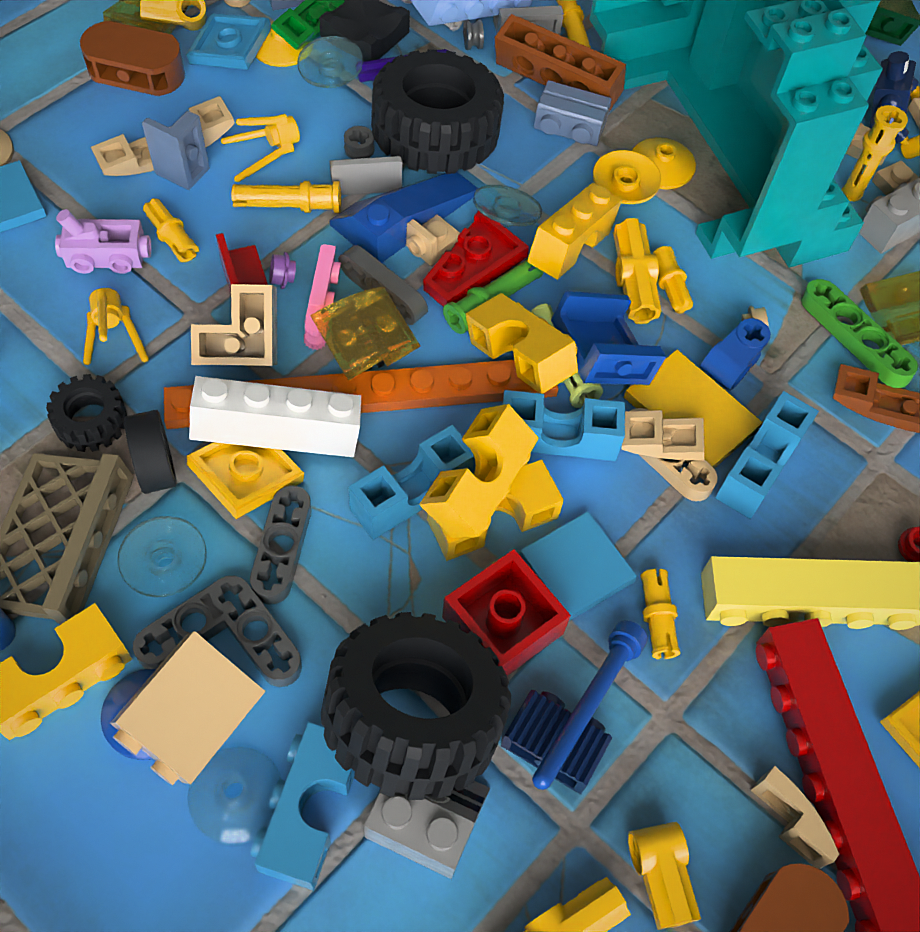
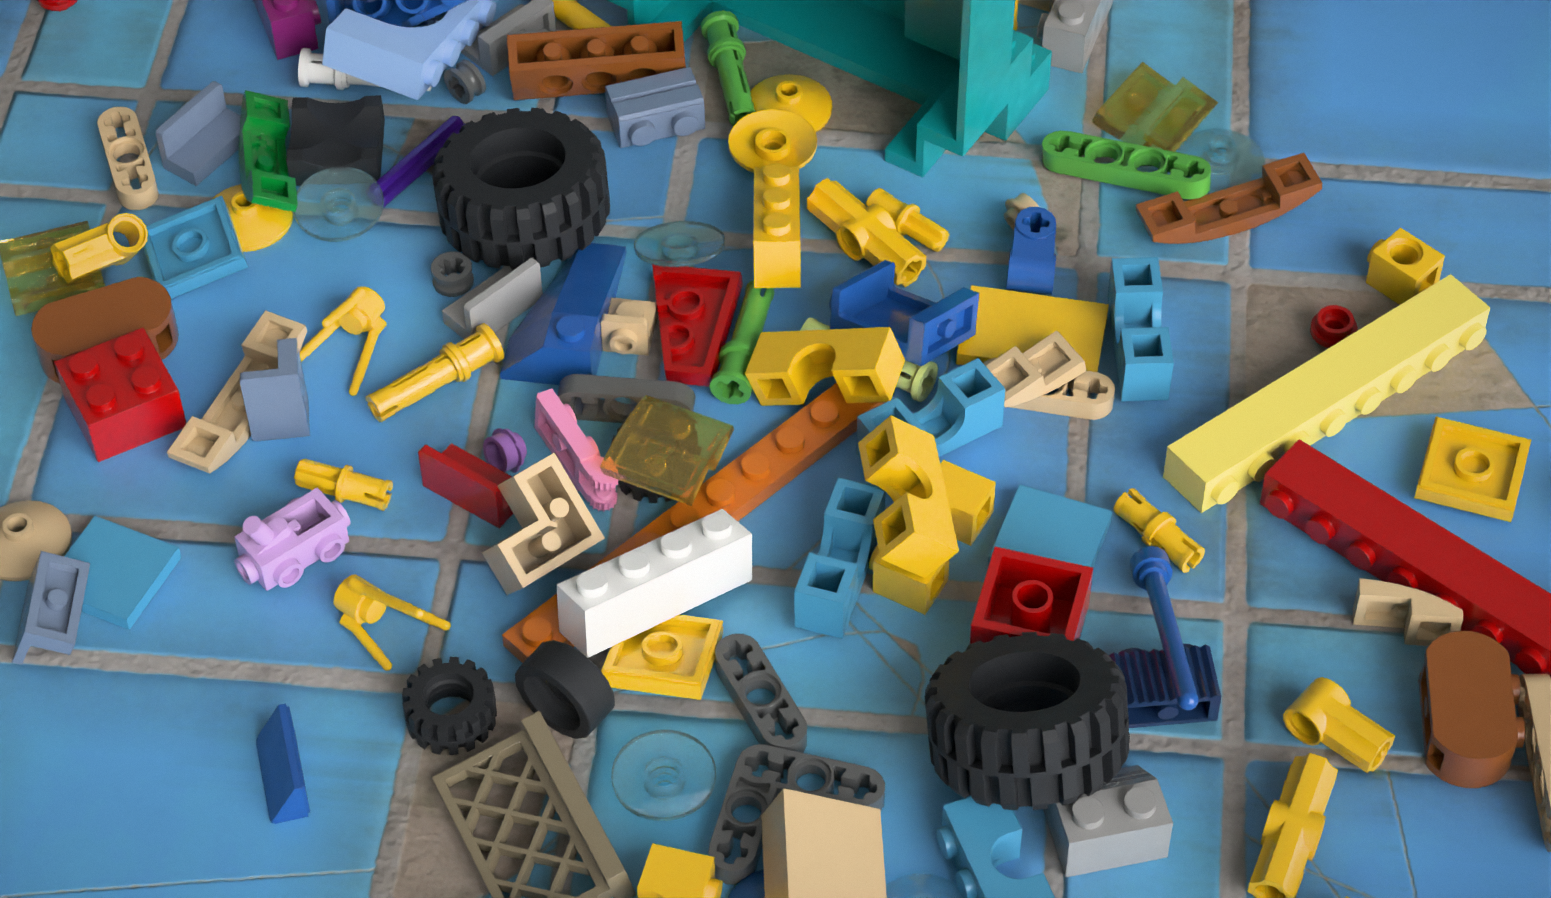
camera: 30 degrees left, 10 degrees down
none -> red brick [54,327,187,462]
none -> bright green pin [701,10,756,126]

